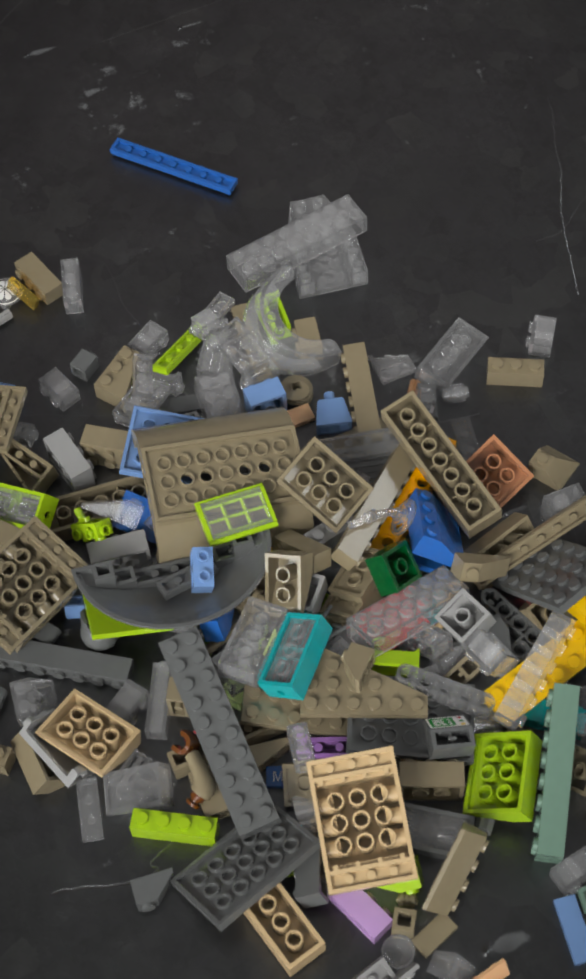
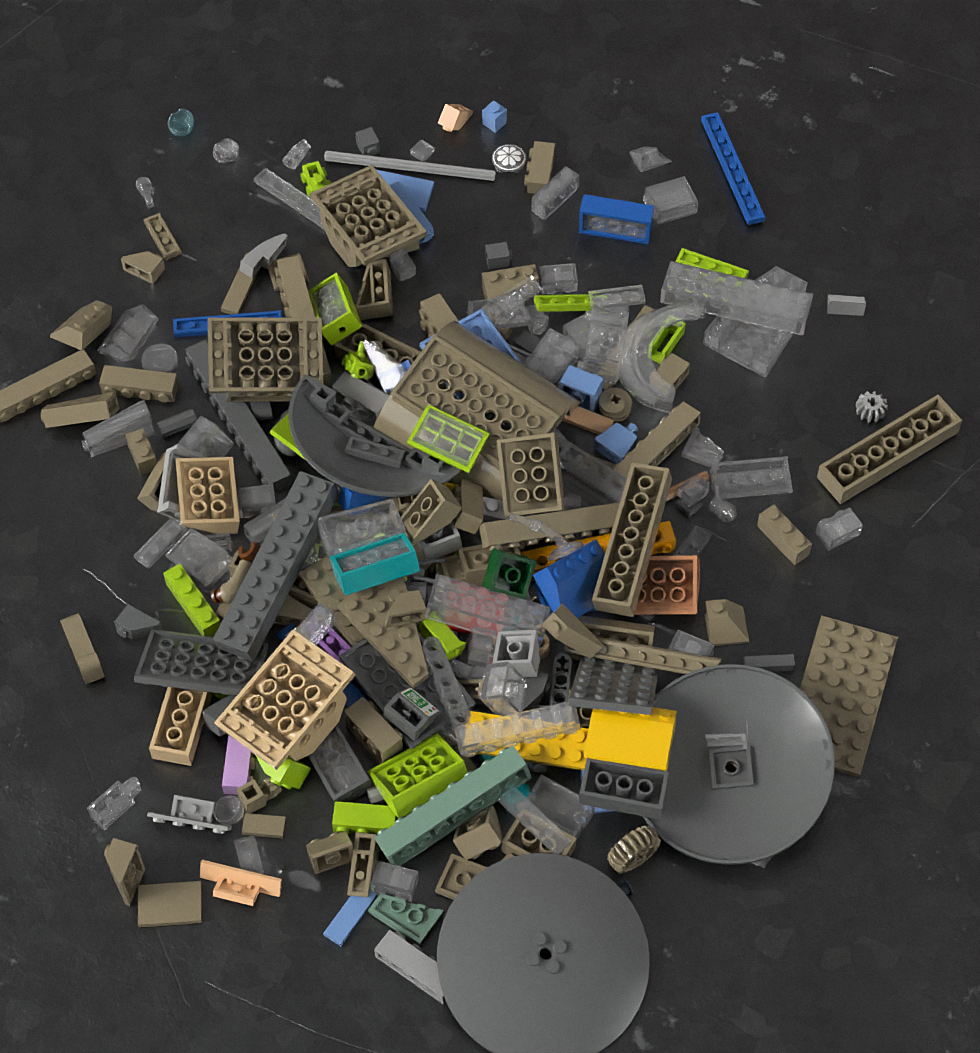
camera: 45 degrees right, 0 degrees up
clear yellow tile [7,276,39,310] -> none
clear brick [38,367,81,412] -> none
light grey brick [43,427,97,492] -> none
clear brick [190,307,221,340] -> none
medium blue brick [190,547,215,593] -> none
dark tan slope [422,821,489,916] -> none
none -> dark tan beam [60,613,105,684]
none -> dark tan slope [306,831,353,874]
none -> lime brick [332,801,397,835]
none -> dark tan slope [347,833,380,898]
none -> blue brick [579,194,654,244]
none -> clear slope [630,146,672,172]
none -> clear brick [643,176,698,225]
none -> lime tile [675,248,749,287]
none -> dark tan brick [817,395,962,504]
none -> light grey panel [827,295,866,316]
none -> light grey gear [856,391,888,423]

